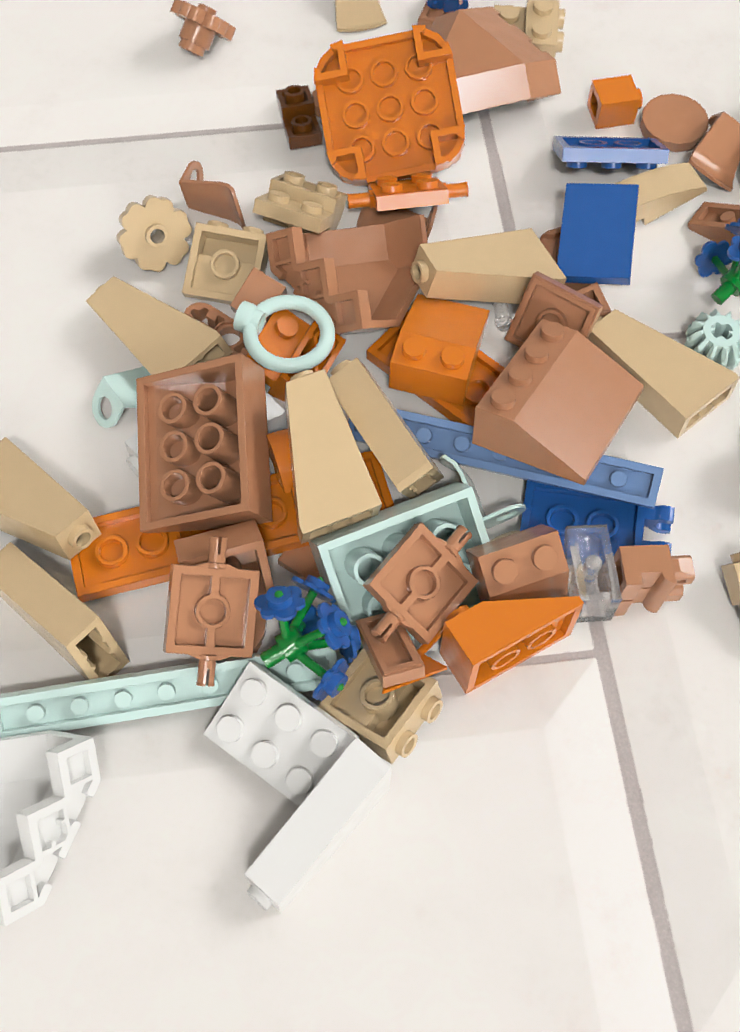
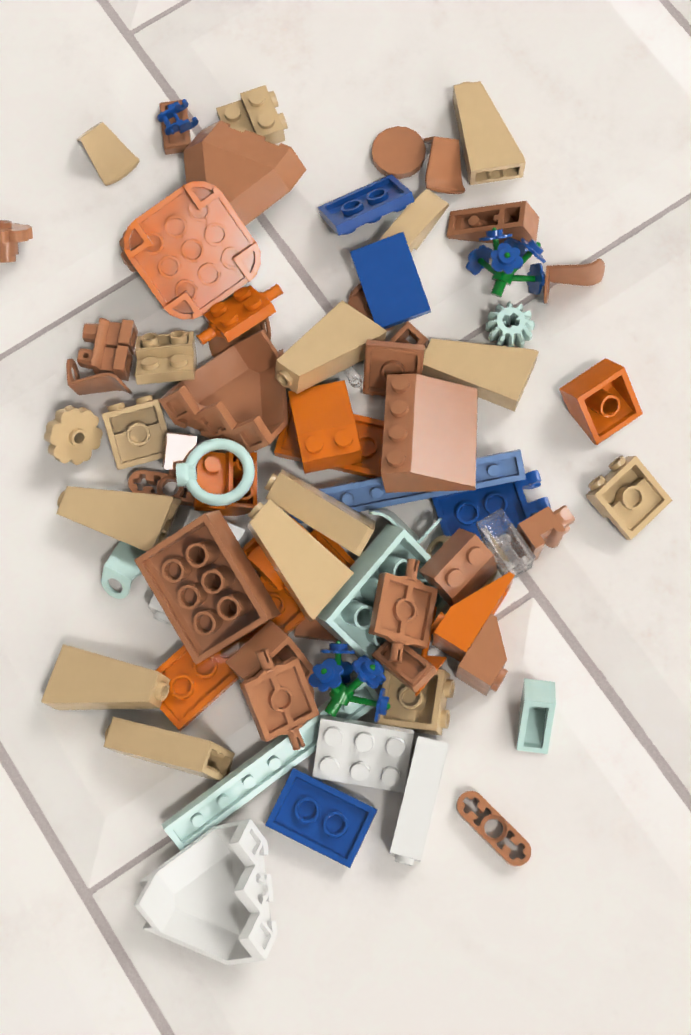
camera: 20 degrees left, 10 degrees up
reddish brown slope [275,85,323,150] -> none
orange brick [587,75,643,129] -> none
none -> nougat hips [77,318,138,381]
none -> blue plate [265,768,378,868]
none -> nougat slope [455,614,508,696]
none -> nougat beam [456,791,531,867]
none -> light aqua slope [517,678,556,754]

